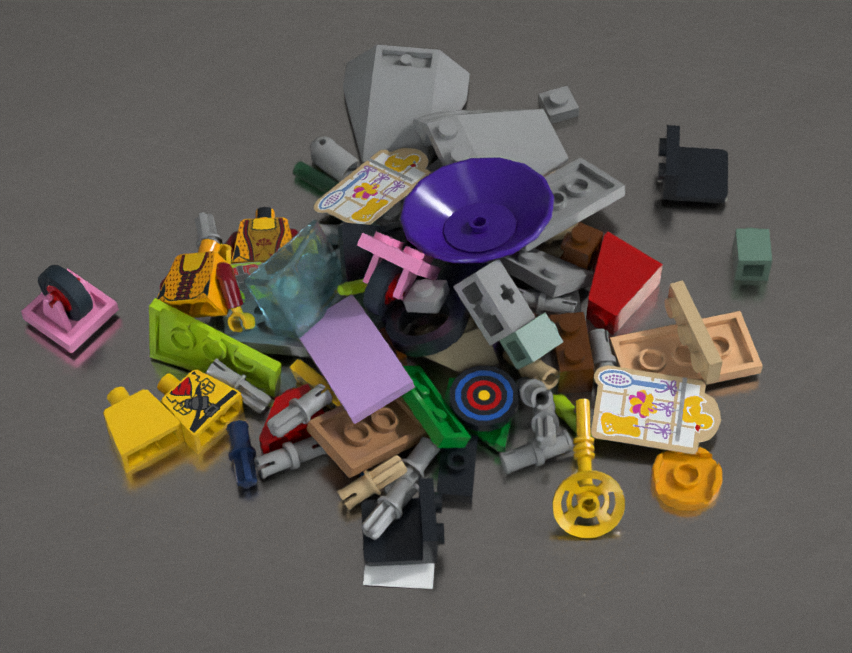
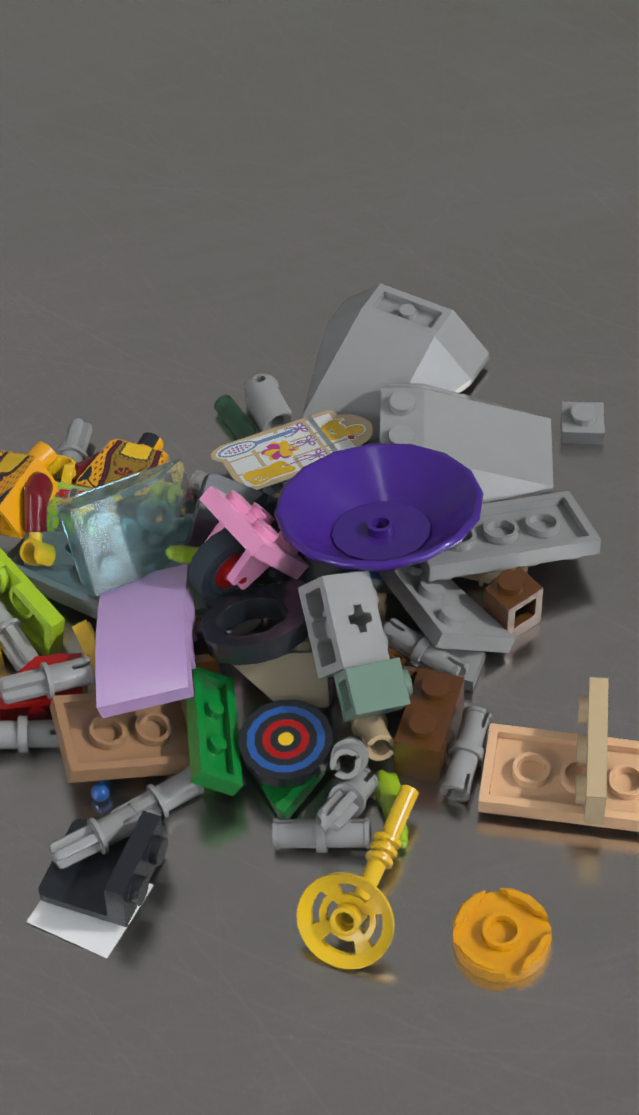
camera: 25 degrees right, 5 degrees down
tan axle [337,455,407,510] -> none
light grey plate [403,279,450,313] -> none
black plate [437,435,478,504] -> none
red slope [586,232,663,336] -> none
sticker [591,365,721,454] -> none

